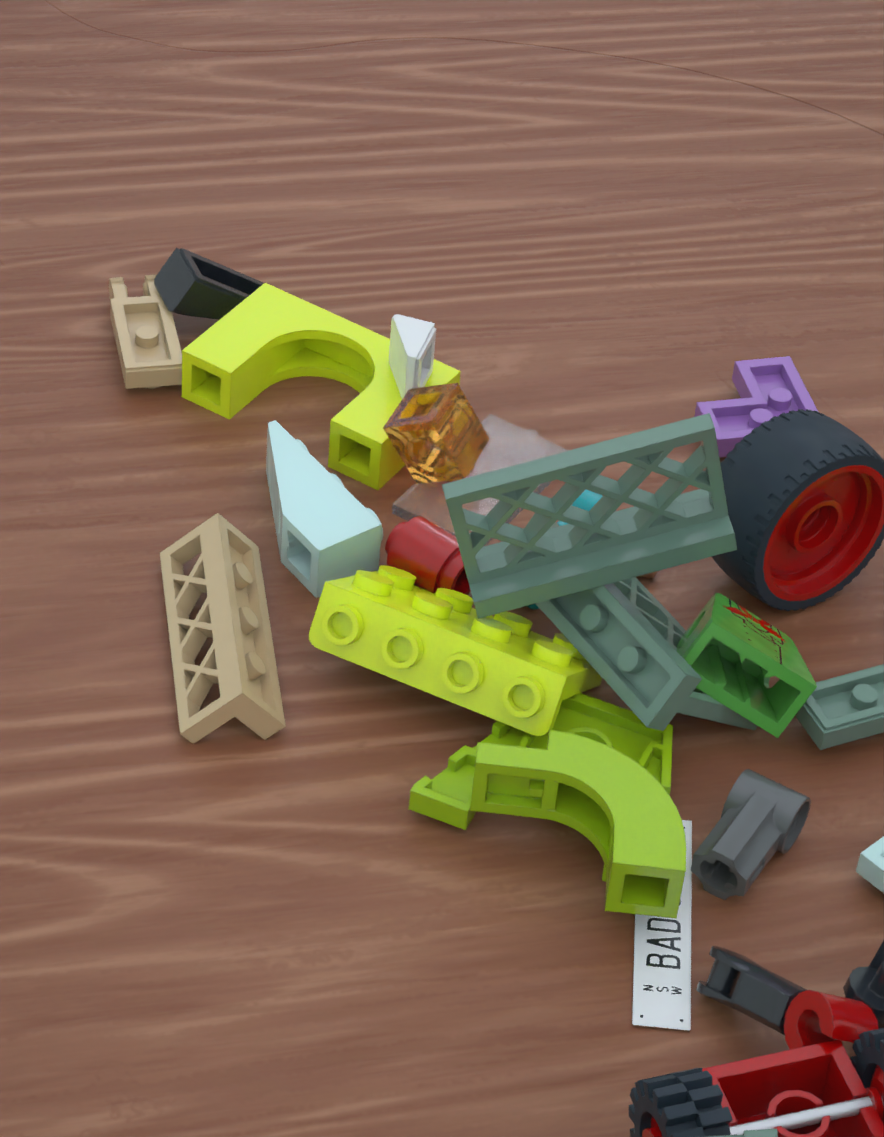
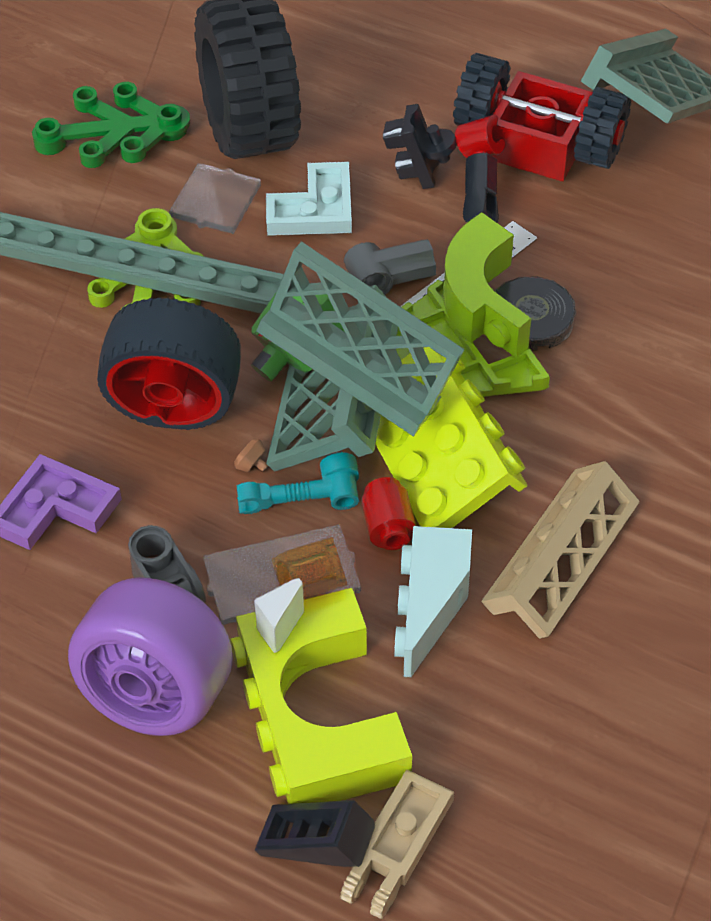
camera: 135 degrees left, 10 degrees up
none -> medium lavender wheel [68,577,233,736]
none -> dark grey piece [128,525,206,603]
none -> black tile [495,276,576,351]

